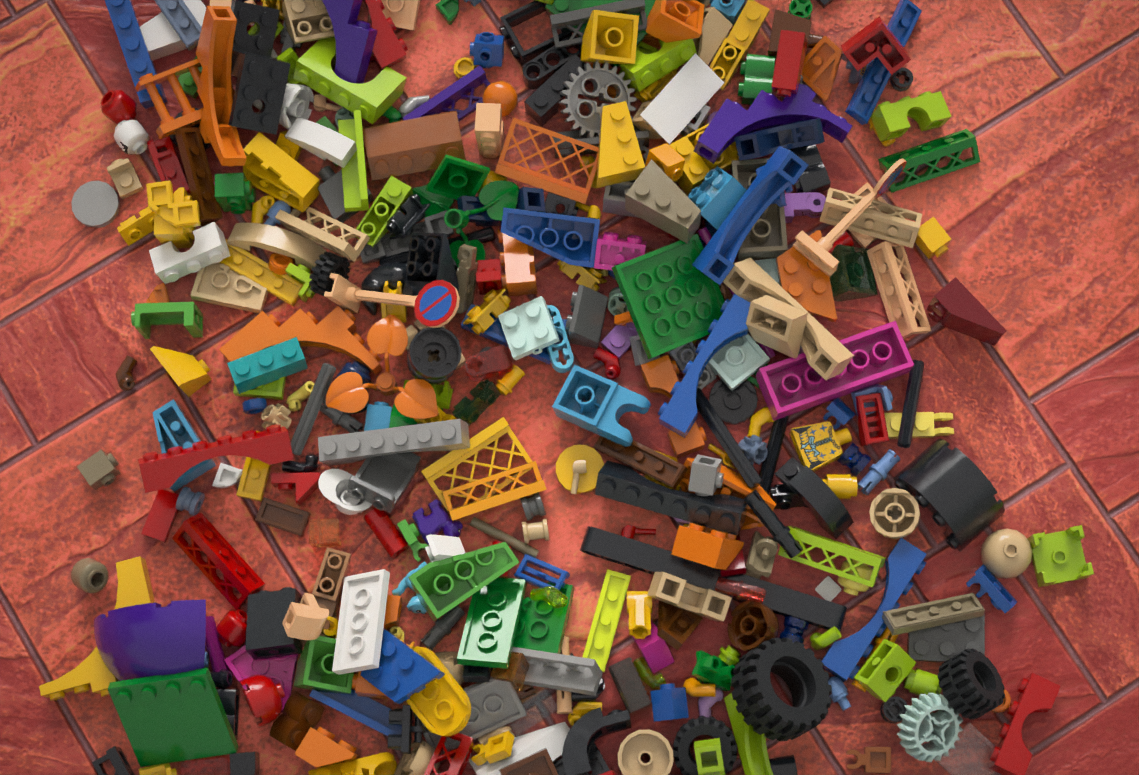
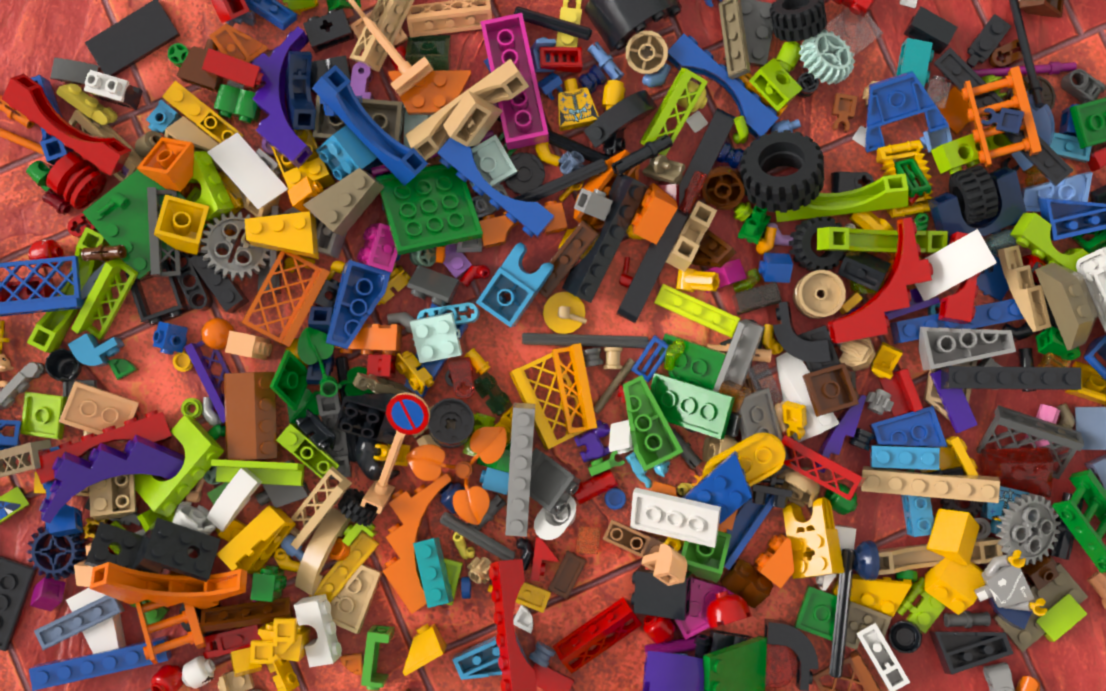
camera: 85 degrees left, 10 degrees up
none -> lime plate [181,398,203,419]
none -> yellow brick [231,647,262,677]
none -> black brick [303,9,354,53]
none -> light grey arm [387,312,415,333]
none -> dark grey axle [522,333,649,348]
none -> blue tile [604,488,626,510]
none -> medium blue arm [642,63,671,88]

